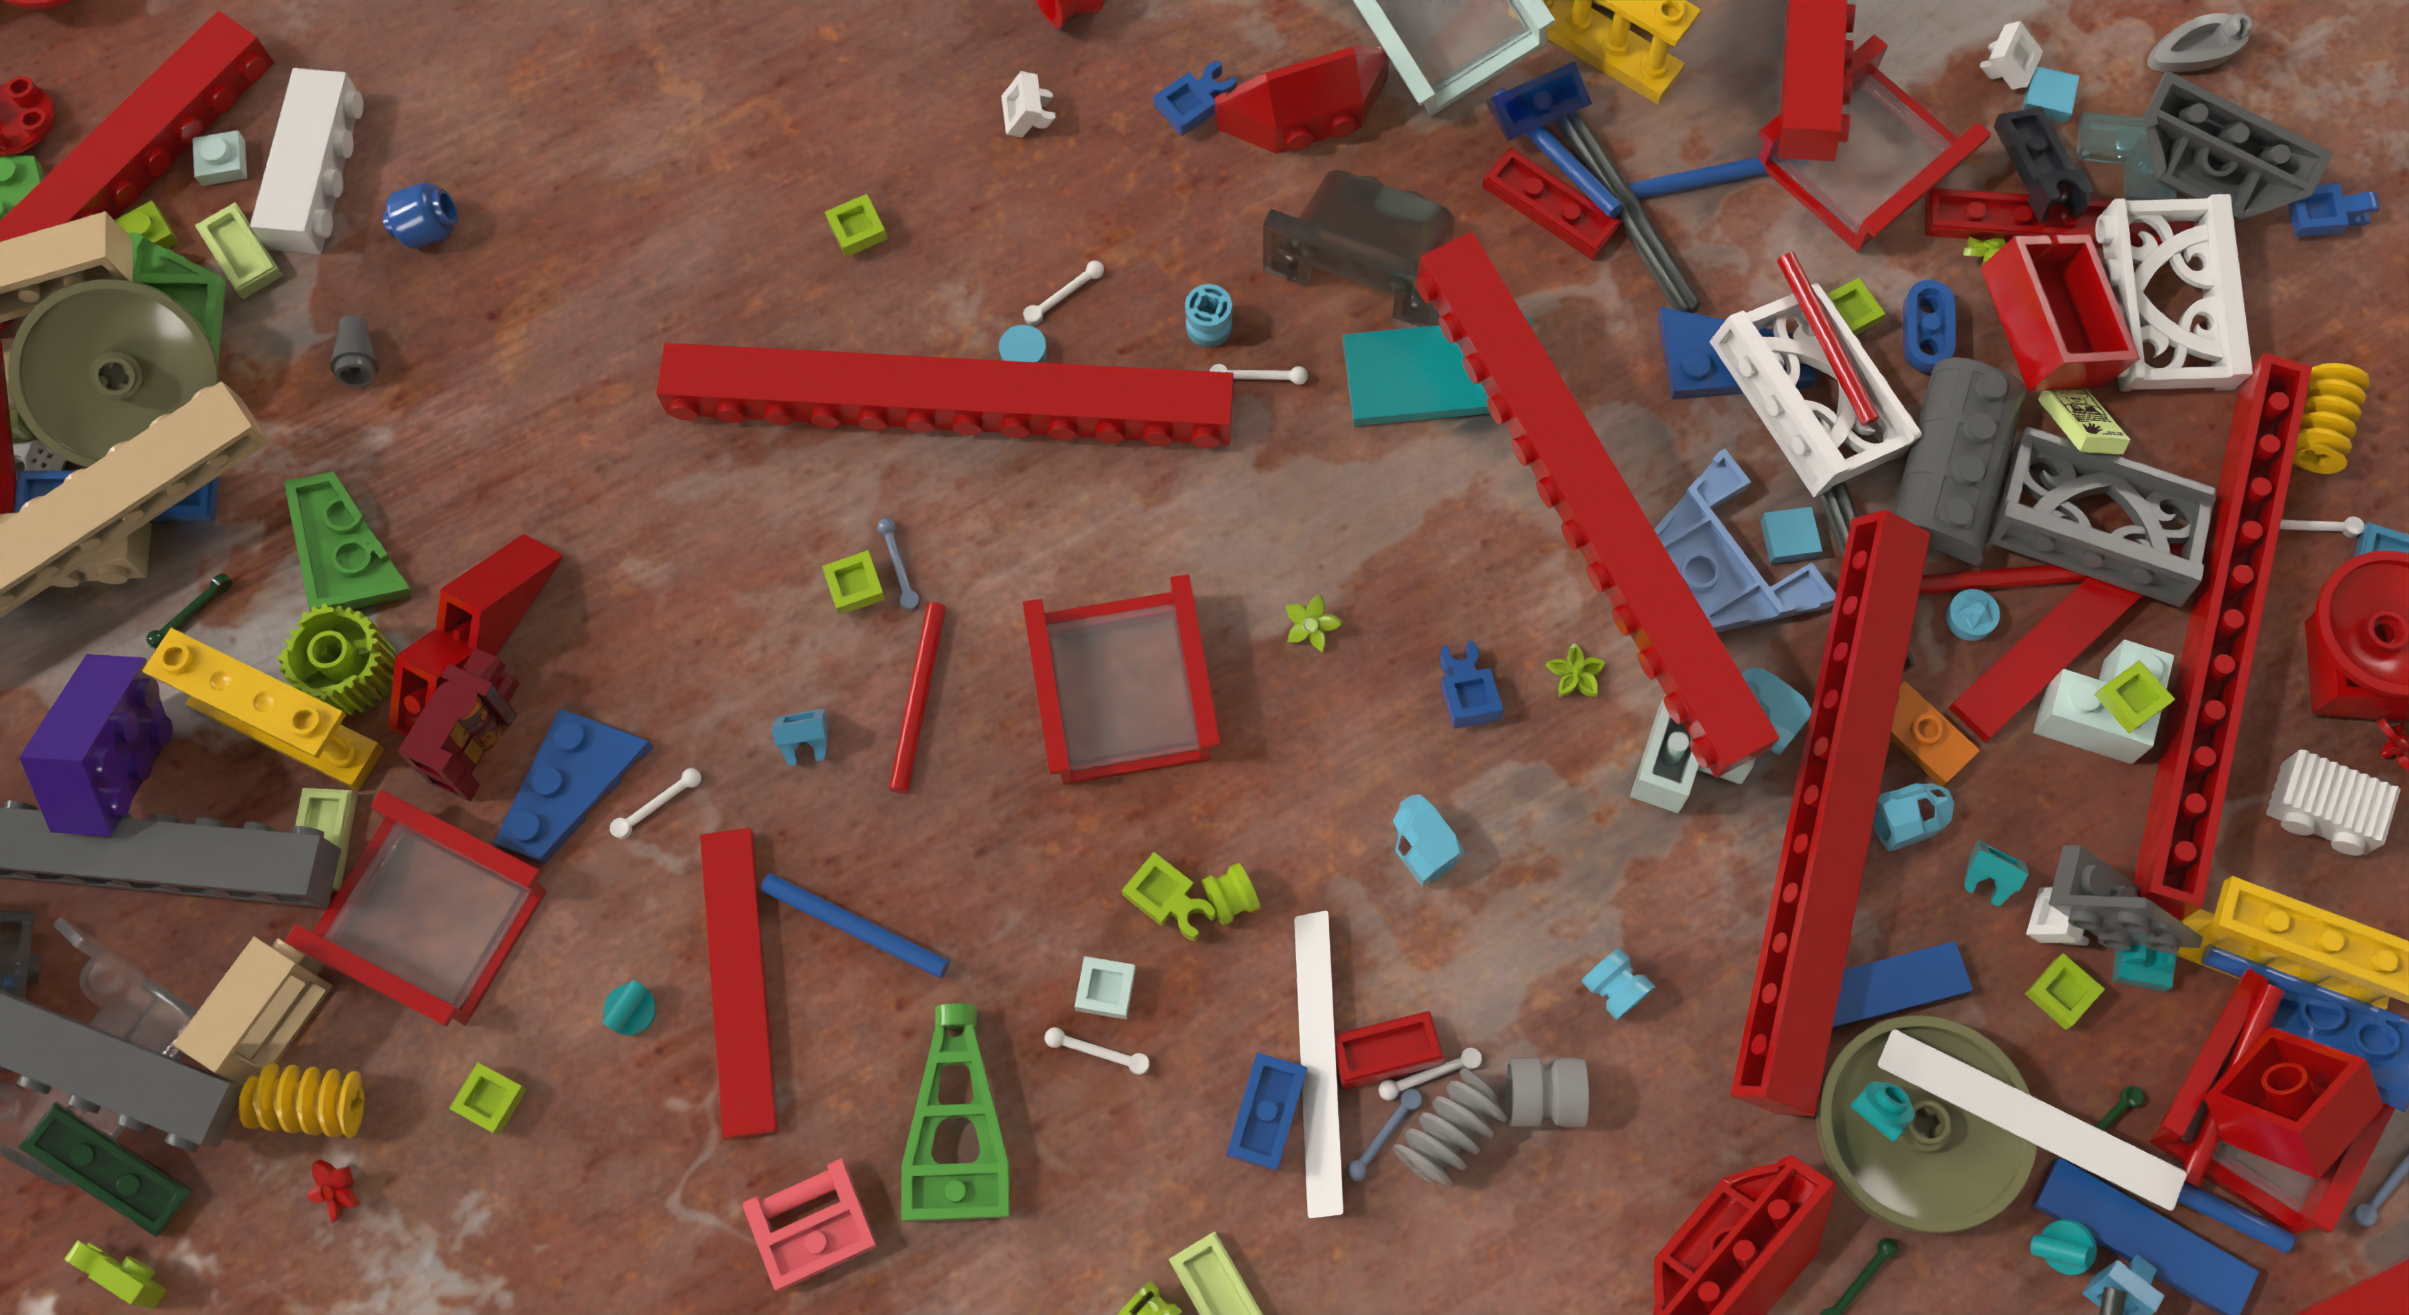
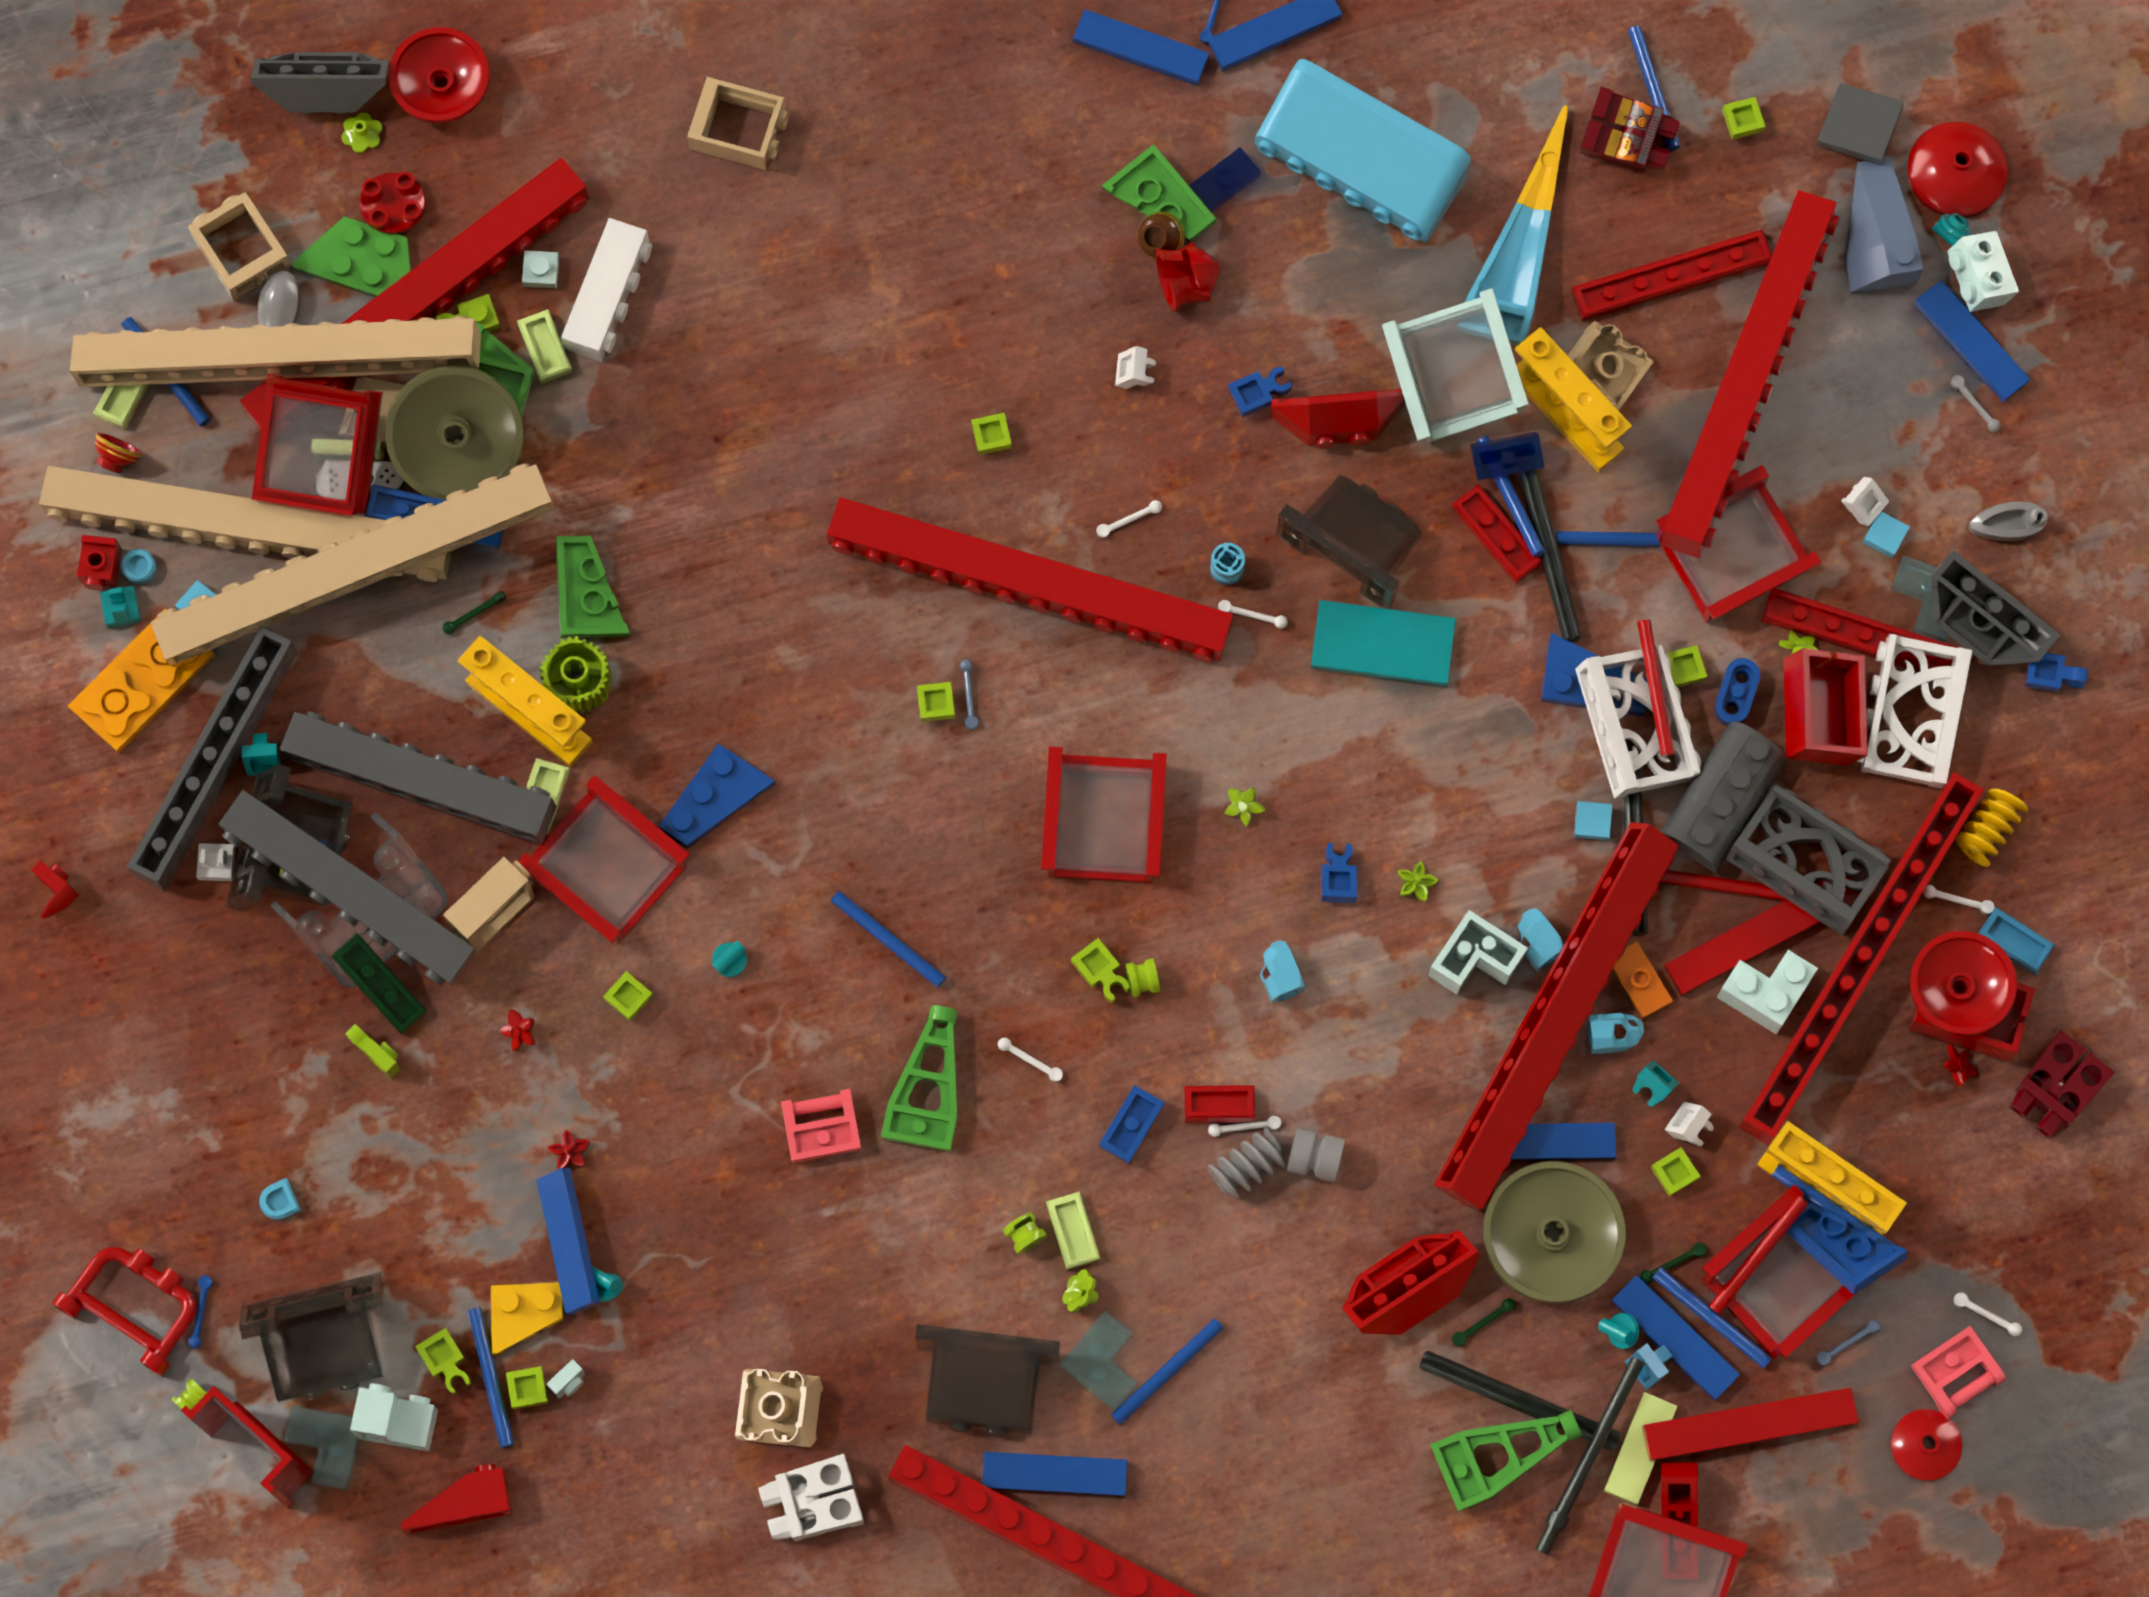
camera: 10 degrees right, 5 degrees up
dark purple brick [19,654,173,836] -> none
yellow piece [239,1062,365,1139] -> none
dark grey cone [330,315,379,388] -> none
blue head [383,182,458,249] -> none
red slope [388,533,563,737] -> none
dark red hips [398,648,520,802] -> none
white hinge [610,768,701,840] -> none
red tile [700,827,779,1140] -> none
dark azure tile [772,708,829,766] -> none
red bar [889,602,946,794] -> none
medium azure tile [999,325,1047,363] -> none
light aqua plate [1074,956,1136,1020] -> none
white sticker [1294,911,1343,1218] -> none
sand blue hinge [1347,1089,1422,1181] -> none
red brick [1415,231,1780,778] -> none
medium azure wheel [1581,947,1655,1021] -> none
light blue wing [1654,448,1836,633] -> none
teal plate [1850,1082,1914,1143] -> none
white sticker [1878,1030,2186,1211] -> none
medium azure tile [1945,589,2000,641] -> none
black plate [1994,107,2093,223] -> none
yellowish green tile [2038,388,2130,455] -> none
dark grey bracket [2049,845,2203,953] -> none
lime plate [2094,660,2175,734] -> none
teal tile [2113,945,2177,992] -> none
red brick [2204,1026,2384,1180] -> none
white brick [2266,750,2401,856] -> none

